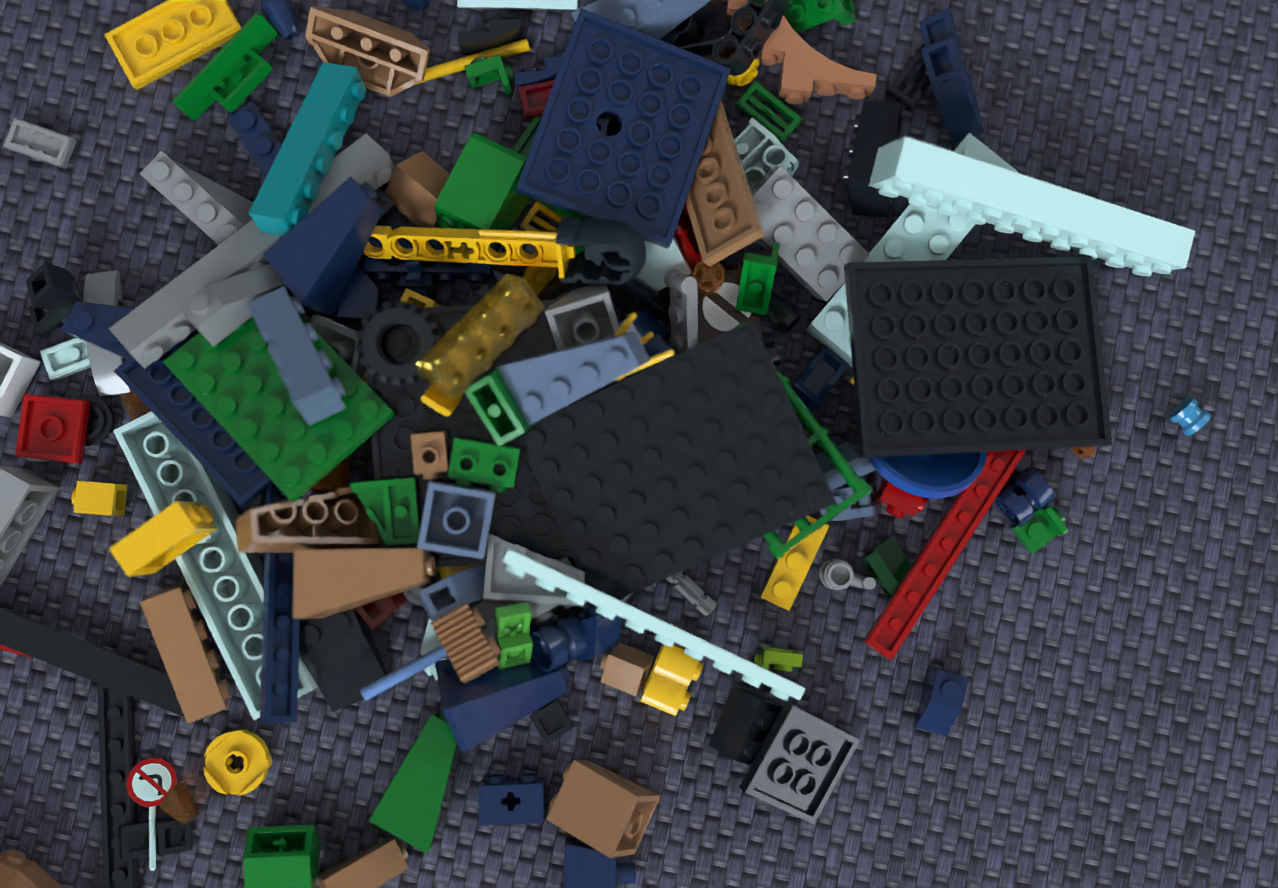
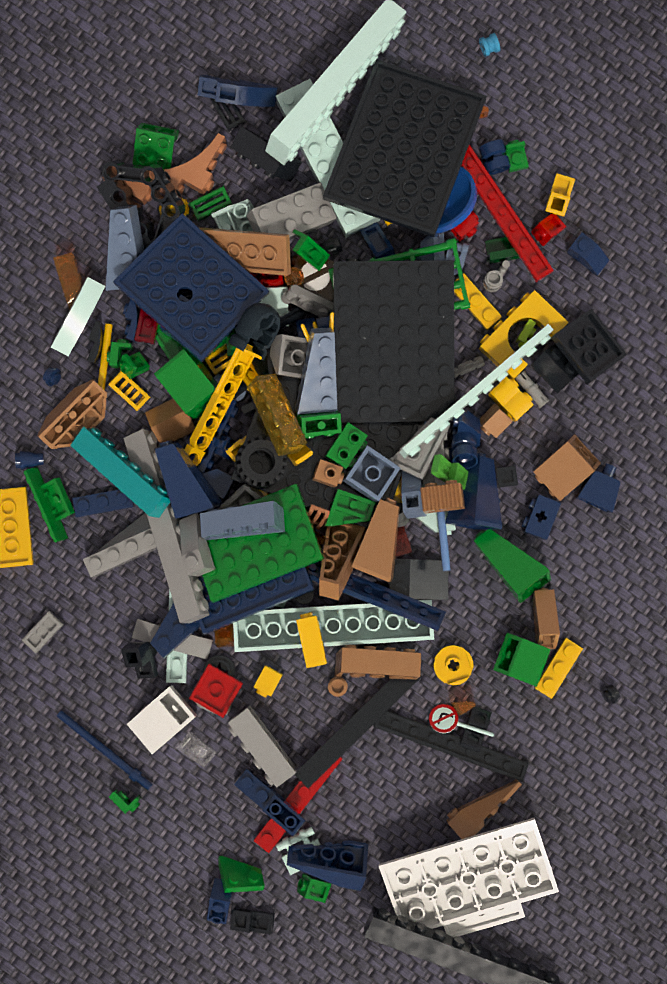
camera: 55 degrees left, 0 degrees up
none -> yellow slope [108,371,150,411]
none -> green bracket [119,352,150,379]
none -> nougat tile [307,504,330,530]
none -> medium nougat plate [328,677,348,697]
none -> yellow arch [479,290,569,379]
none -> light grey pin [515,371,550,408]
none -> red bracket [531,214,567,246]
none -> yellow brick [545,173,575,217]

